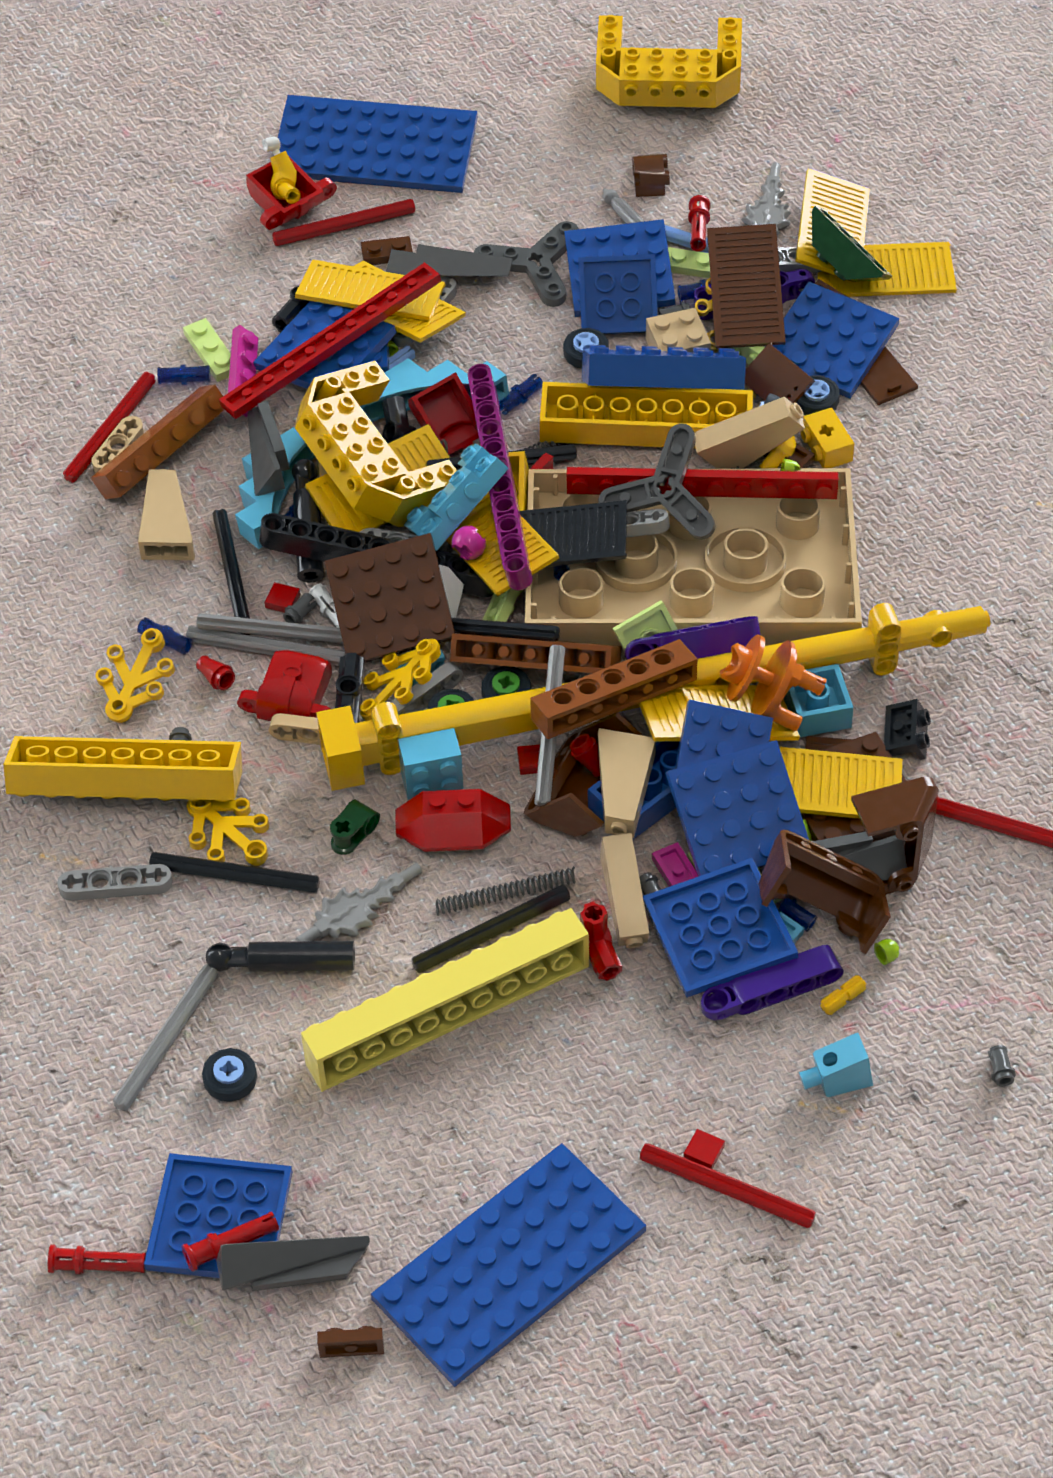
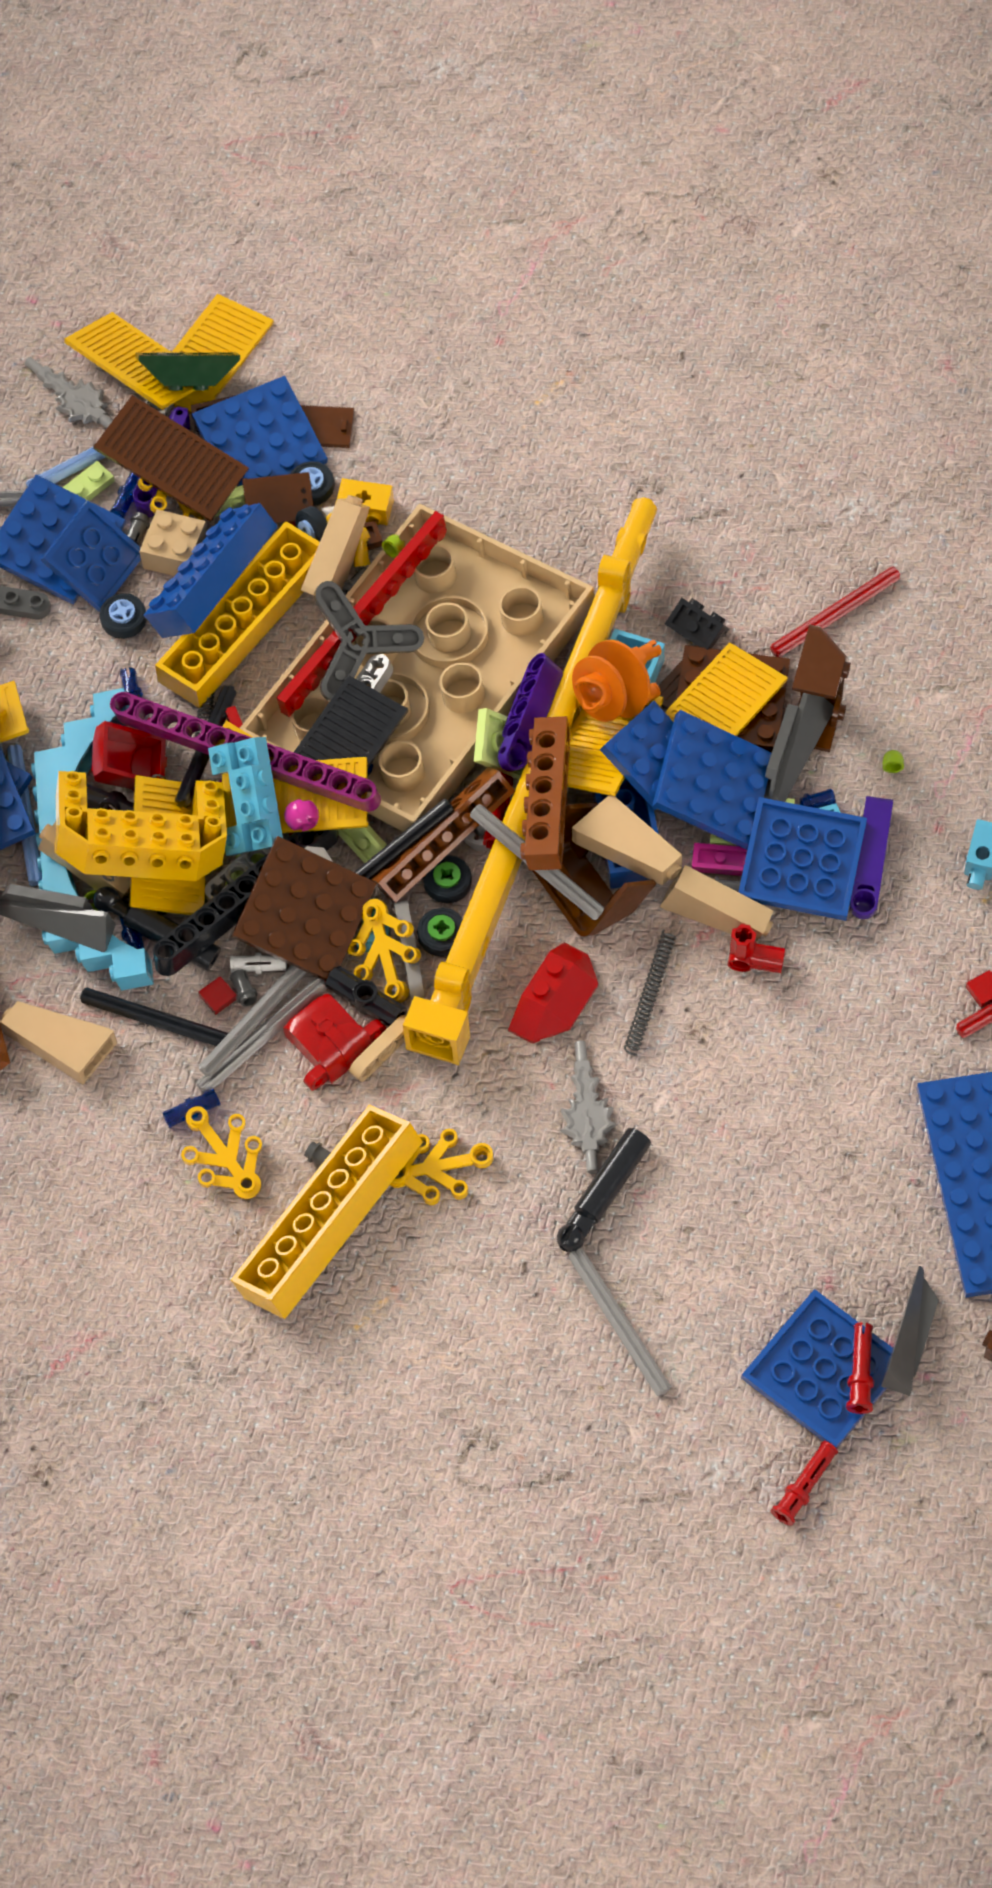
camera: 55 degrees left, 10 degrees up
light grey beam [57,864,173,901] -> none
black axle [149,852,320,893] -> none
red cone [196,655,235,690] -> none
black wheel [202,1048,257,1102] -> none
light yellow brick [301,908,589,1092] -> none
dark green piece [330,799,380,855] -> none
medium azure brick [398,728,464,800] -> none
black axle [412,885,570,973] -> none
red tile [517,744,540,775] -> none
red cone [570,734,600,777] -> none
red pin [688,195,711,252] -> none
reddish brown windscreen [759,829,891,954] -> none
yellow piece [820,975,866,1015] -> none

